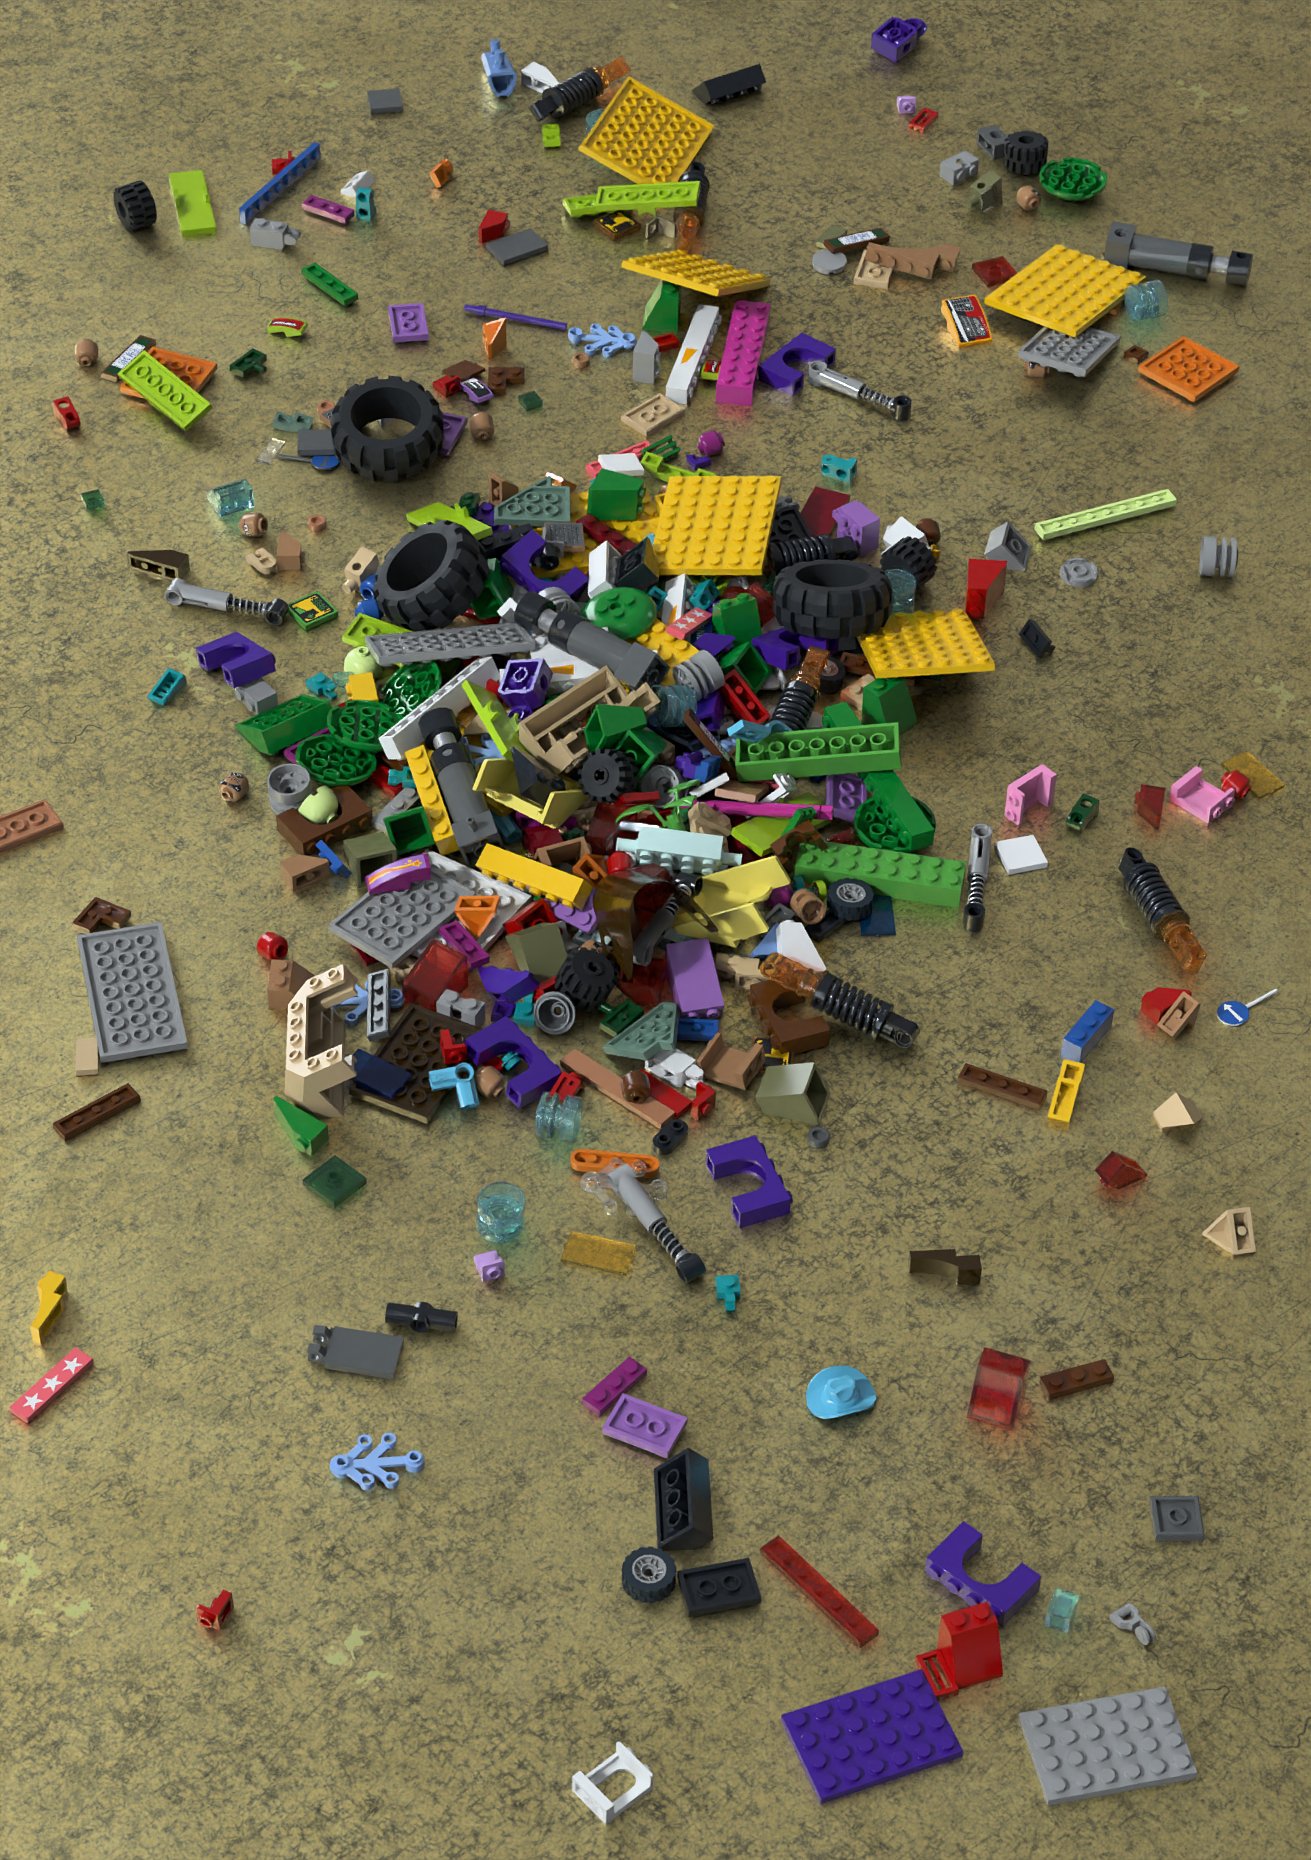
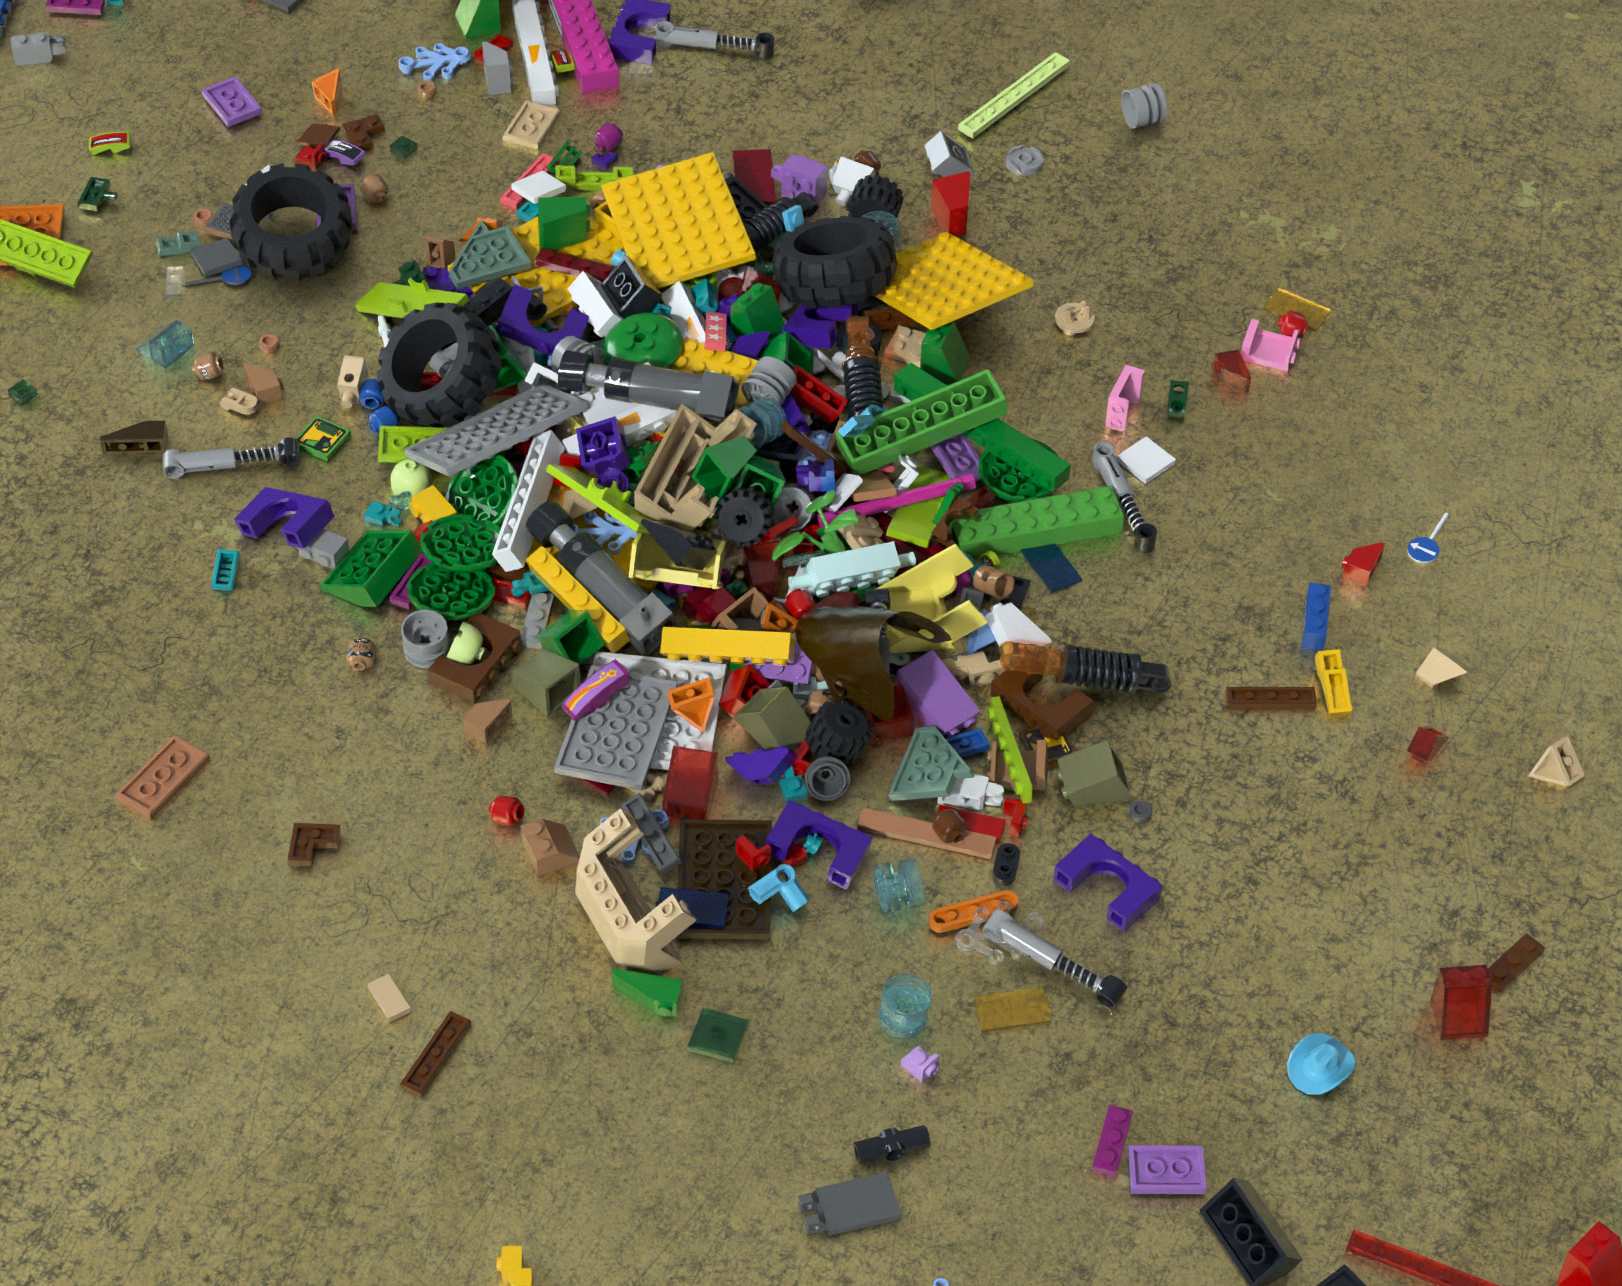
camera: 25 degrees left, 5 degrees up
light grey plate [77,922,188,1063] -> none
green plate [301,263,358,306] -> none
blue plate [316,840,352,879] -> none
light grey brick [436,989,485,1027] -> none
magenta plate [439,920,490,970] -> none
dark purple bar [464,304,567,330] -> none
medium nougat head [474,1066,505,1098] -> none
dark purple tile [491,1001,516,1022] -> none
tile [544,523,585,553] -> none
red bracket [549,1071,585,1106] -> none
dark green plate [599,999,644,1037] -> none
teal plate [715,1274,741,1311] -> none
teal leg [821,454,857,483] -> none
black wheel [827,878,874,921] -> none
dark brown slope [908,1249,982,1285] -> none
dark purple arch [925,1521,1041,1627] -> none
black plate [1019,619,1056,658] -> none
piece [1118,847,1207,974] -> none
medium nougat slope [1157,991,1201,1039] -> none
none -> medium azure plate [782,205,805,232]
none -> lime plate [987,696,1032,804]
none -> tan plate [1055,300,1095,335]

